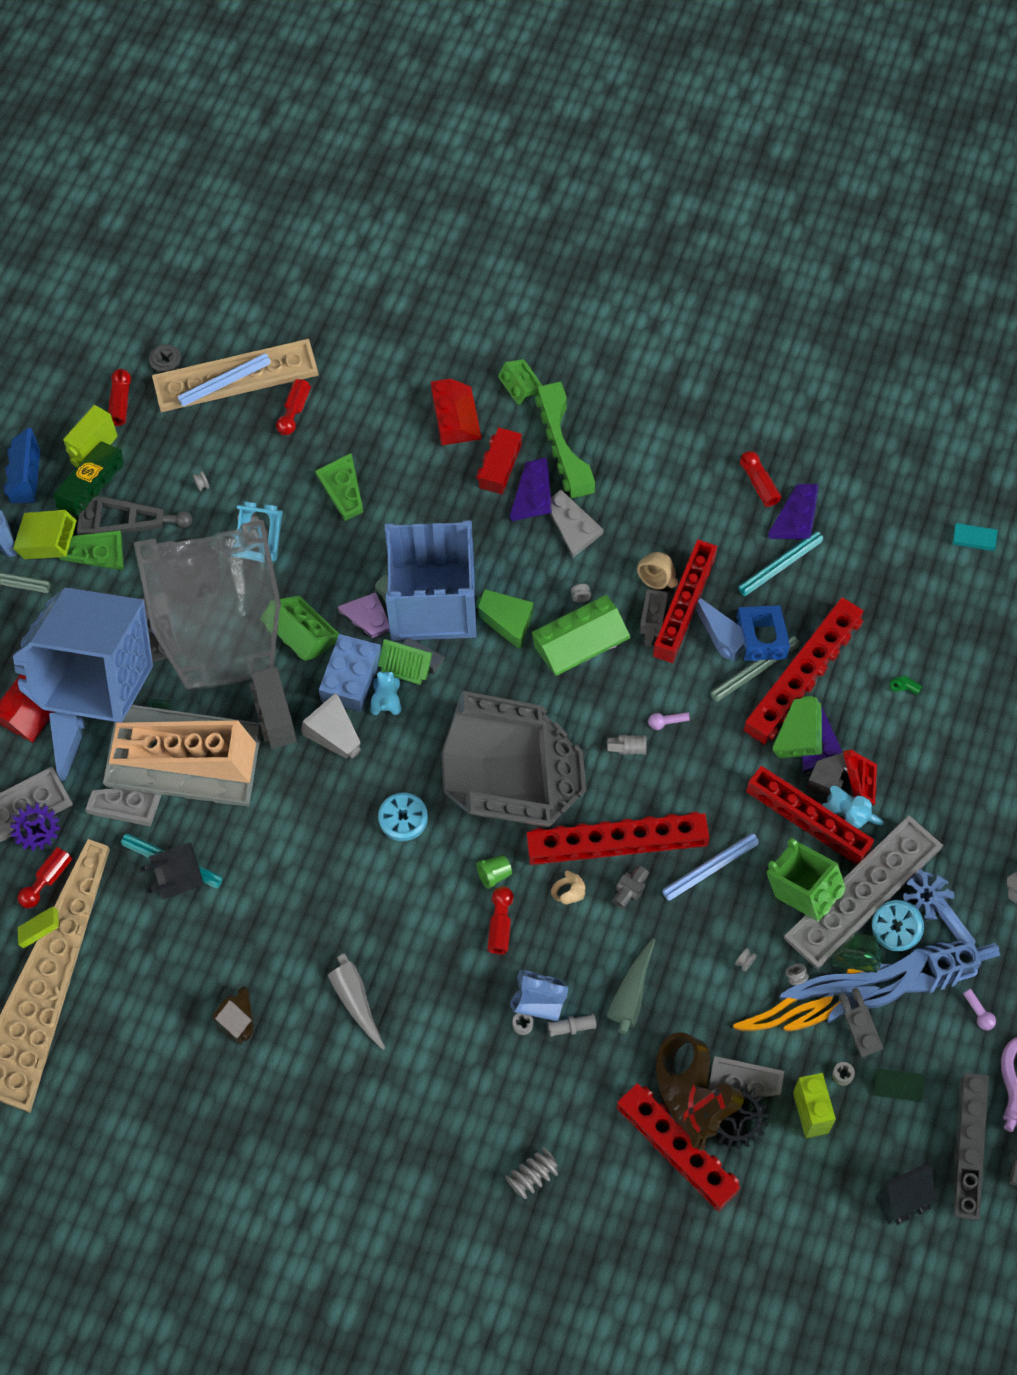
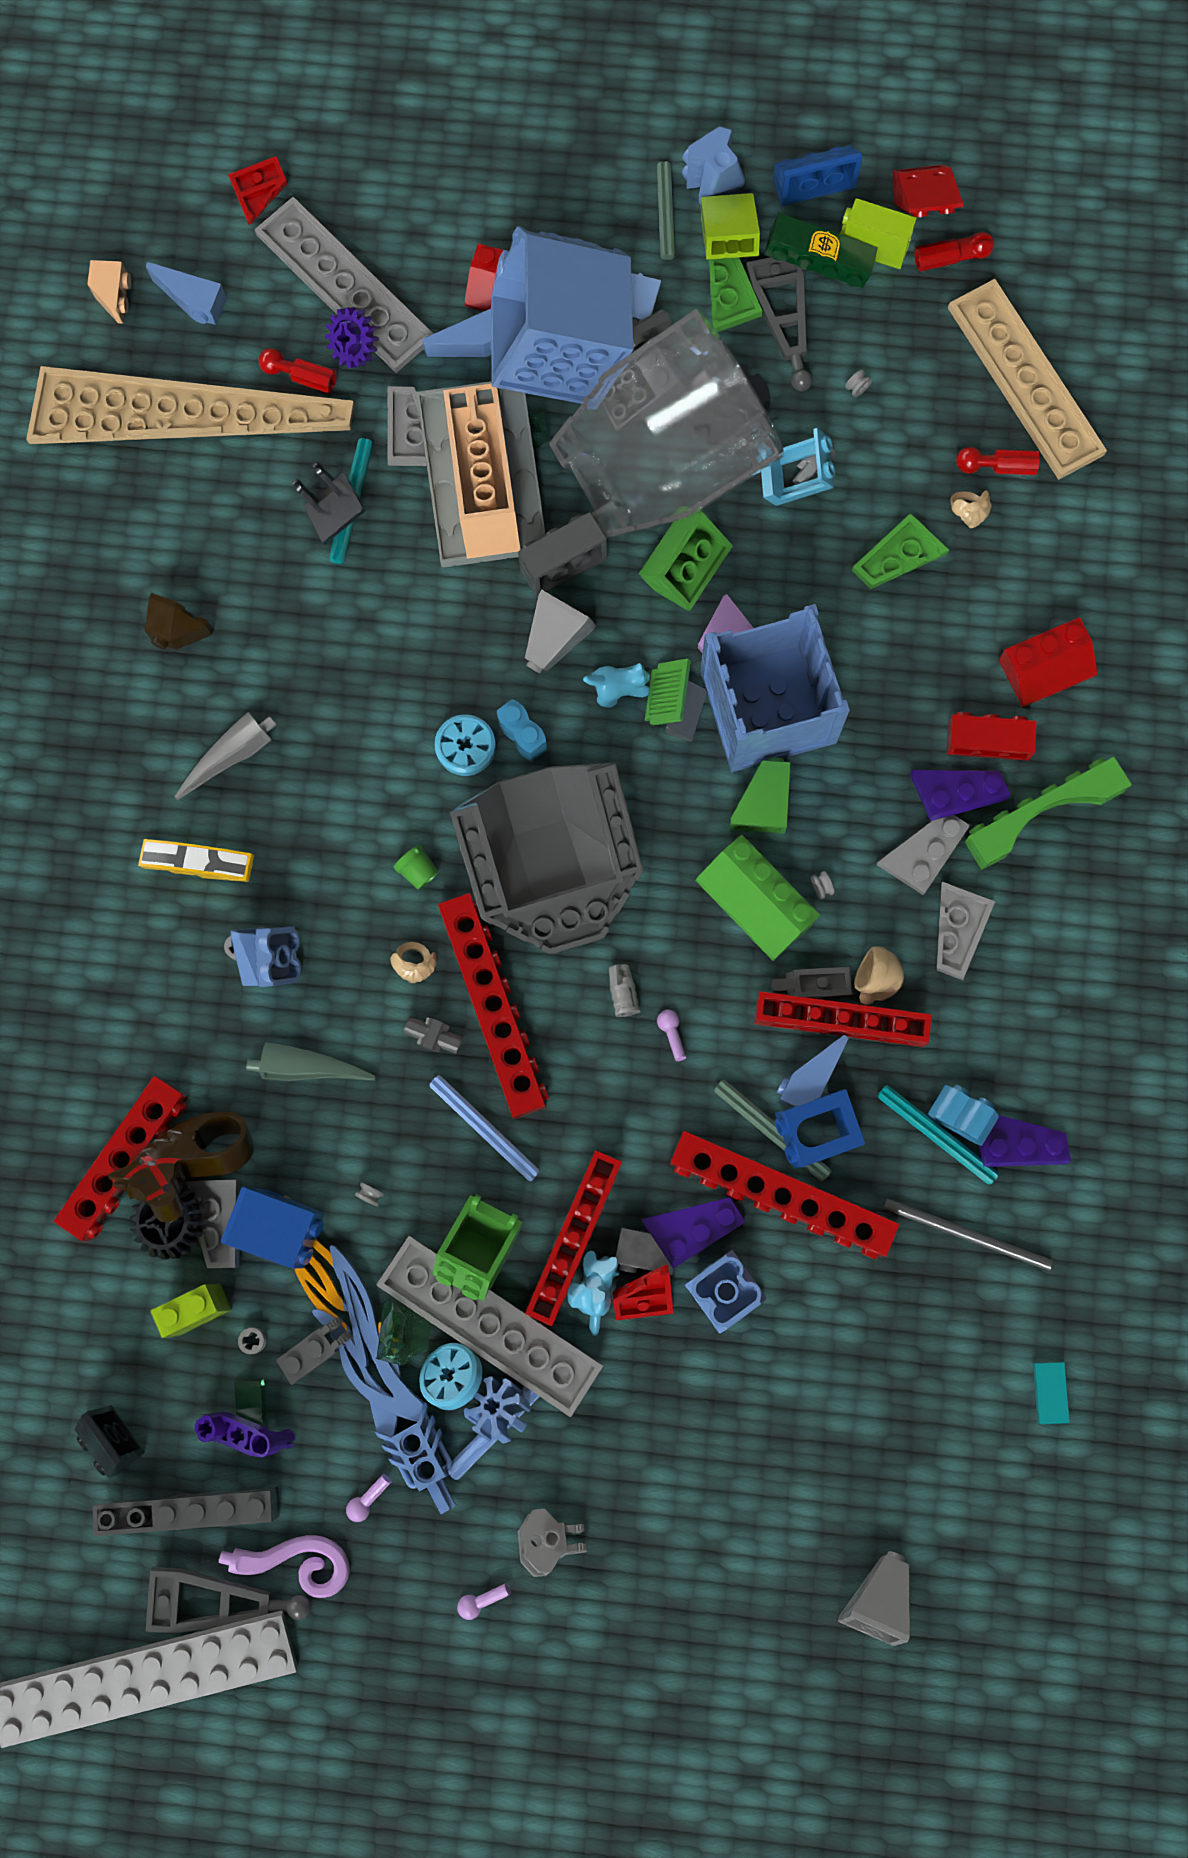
camera: 80 degrees right, 15 degrees up
lime tile [18,906,59,948] -> none
dark grey gear [149,344,181,372] -> none
light blue axle [178,353,270,406] -> none
medium blue brick [319,634,381,712] -> none
red piece [487,886,514,955] -> none
bright green bracket [498,359,542,404] -> none
light grey piece [505,1147,558,1199] -> none
light grey pin [547,1014,596,1037] -> none
red piece [739,451,782,507] -> none
bright green slope [773,696,822,759] -> none
light grey bush [785,964,809,985] -> none
green arm [890,676,923,695] -> none
none -> slope [138,839,254,882]
none -> dark purple beam [195,1411,295,1458]
none -> blue slope [220,1187,325,1269]
none -> dark azure brick [497,699,547,762]
none -> medium blue piece [685,1250,767,1333]
none -> dark grey piece [883,1198,1053,1271]
none -> red slope [893,164,963,217]
none -> dark azure brick [928,1085,999,1146]
none -> light grey wing [937,882,995,980]
none -> tan piece [950,491,992,528]

